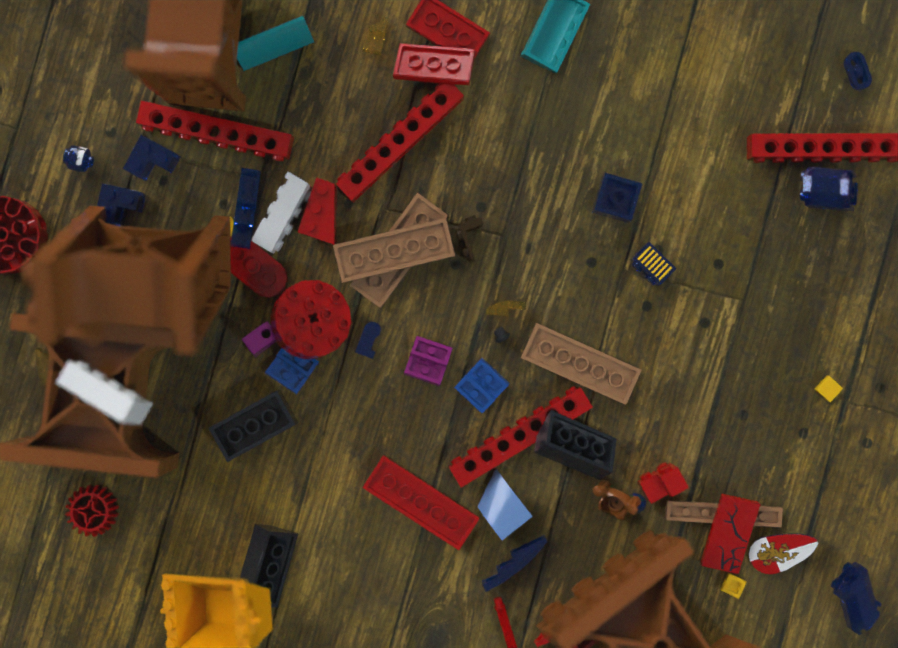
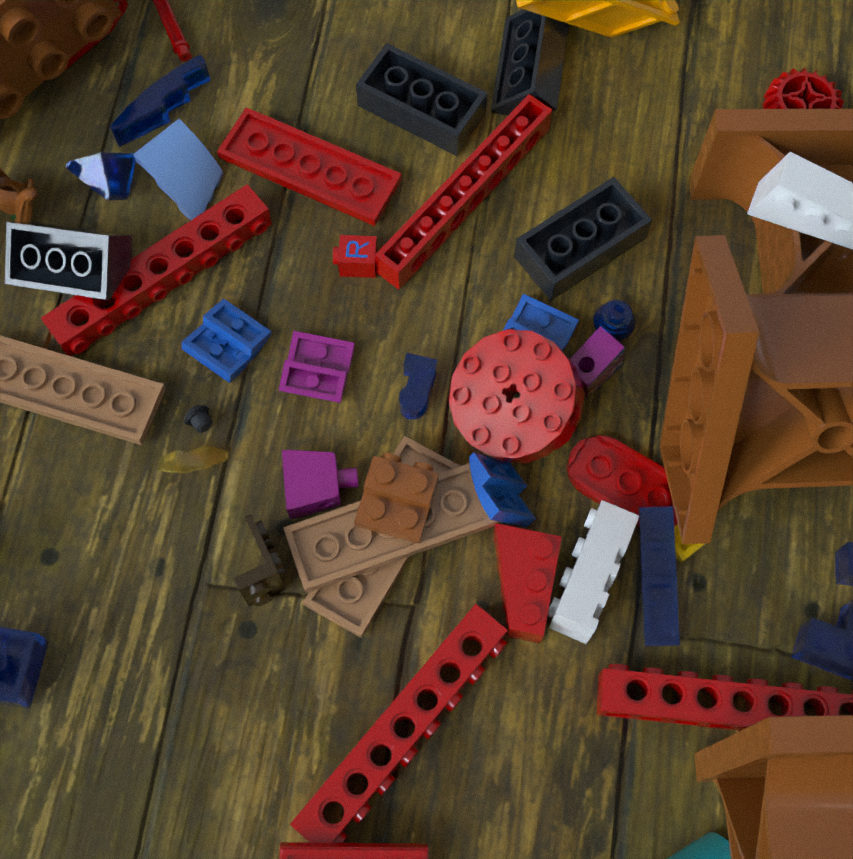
camera: 170 degrees right, 20 degrees down
none -> clear blue slope [65,153,136,200]
none -> magenta torso [282,450,359,519]
none -> red brick [333,235,378,278]
none -> dark orange plate [354,453,439,544]
none -> black brick [356,43,488,156]
none -> red brick [375,94,552,290]
none -> blue slope [469,452,536,527]
none -> clear blue cone [593,300,636,341]

